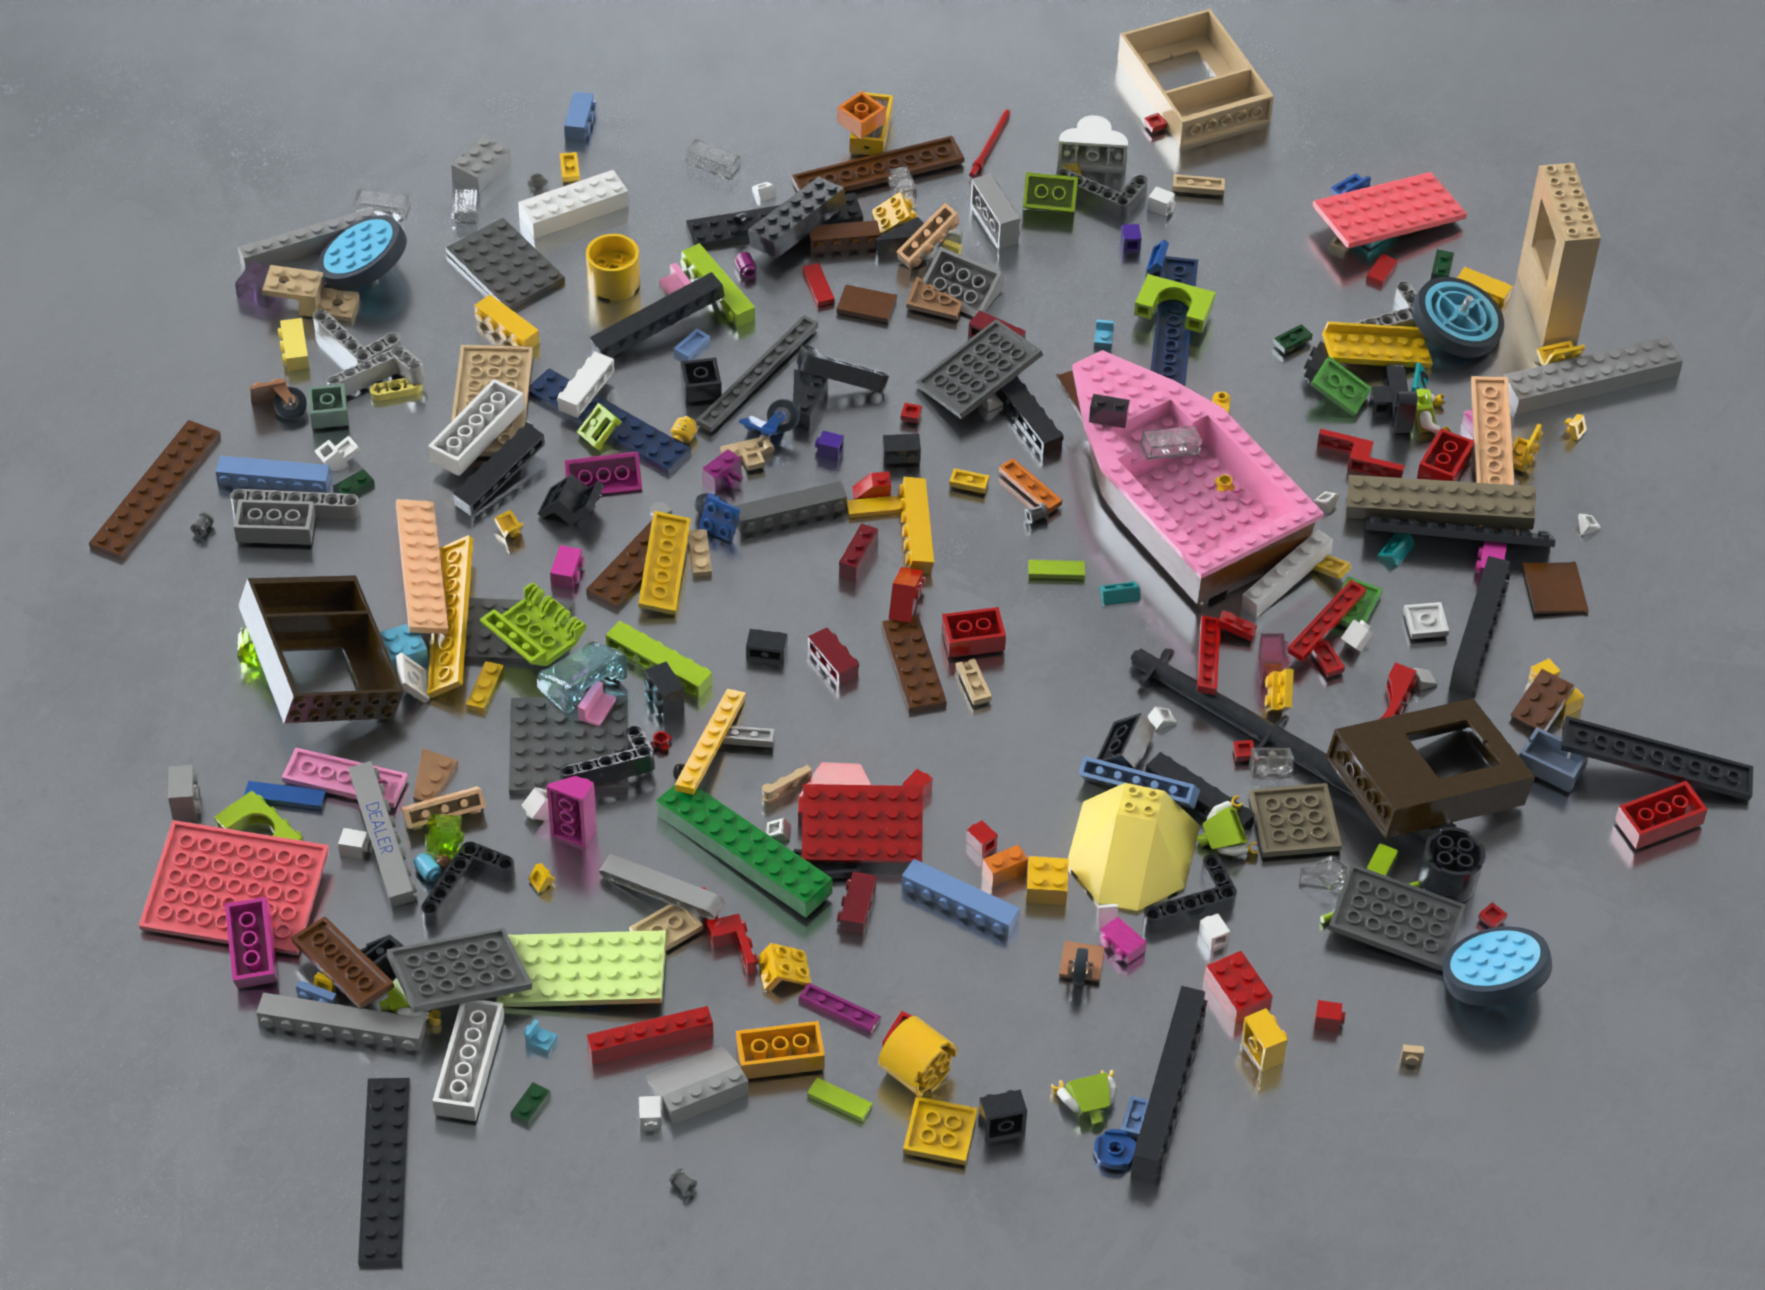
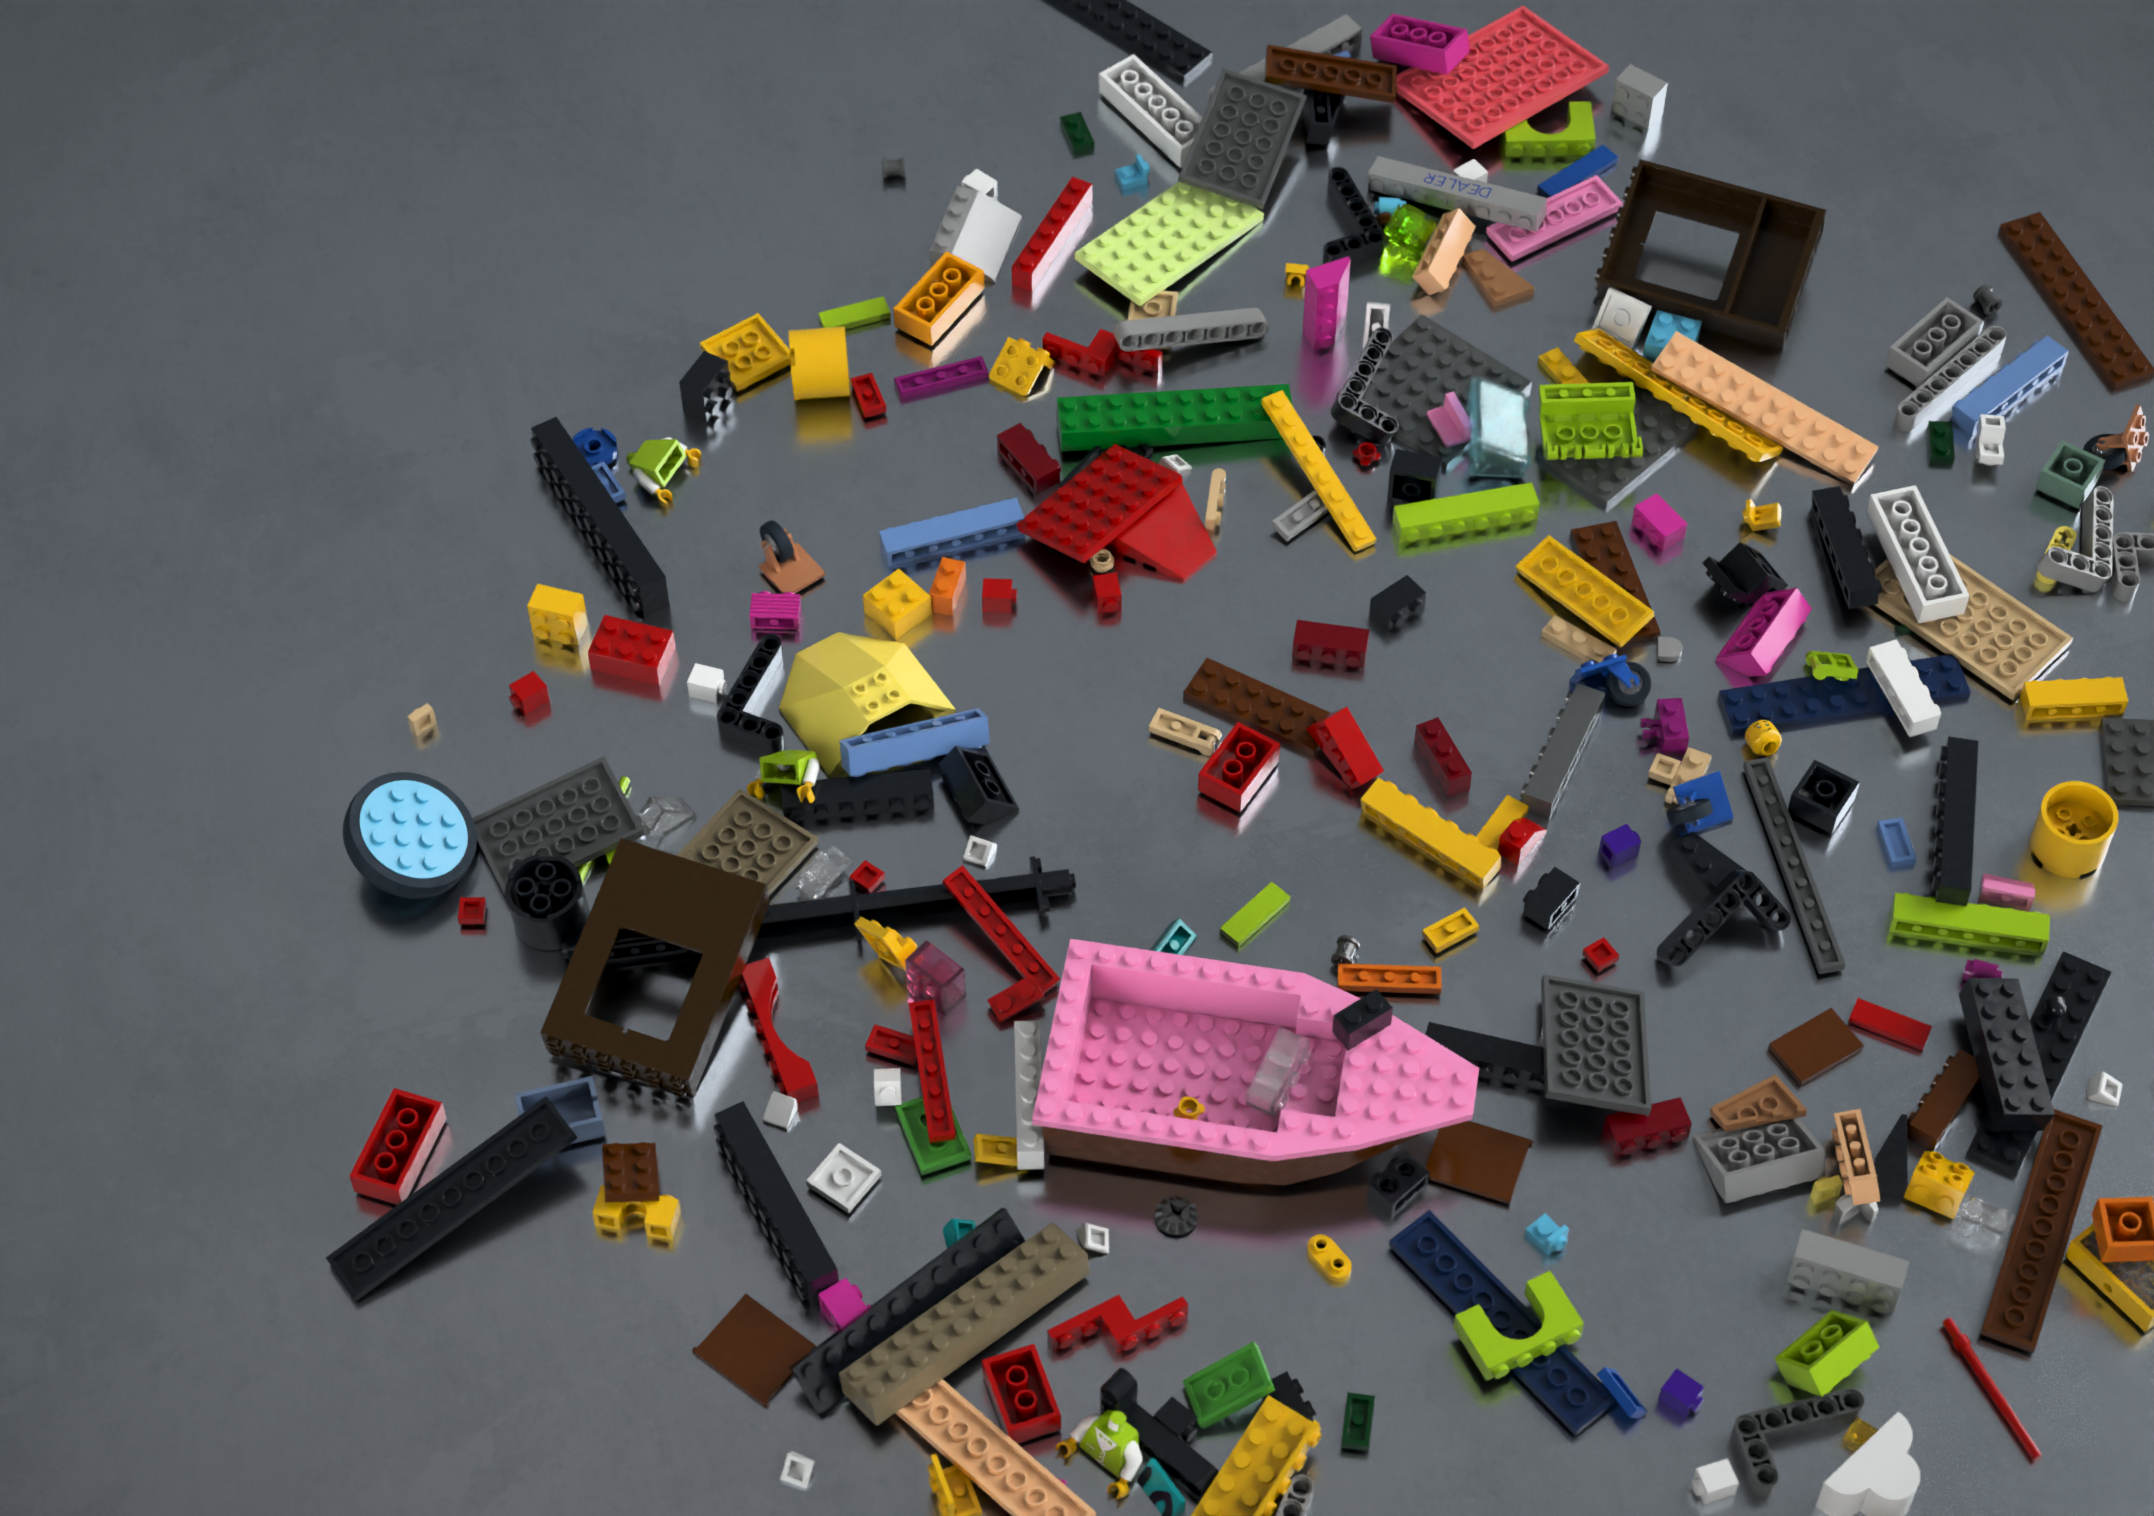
camera: 135 degrees right, 5 degrees up
slope [1096,904,1118,929] -> none

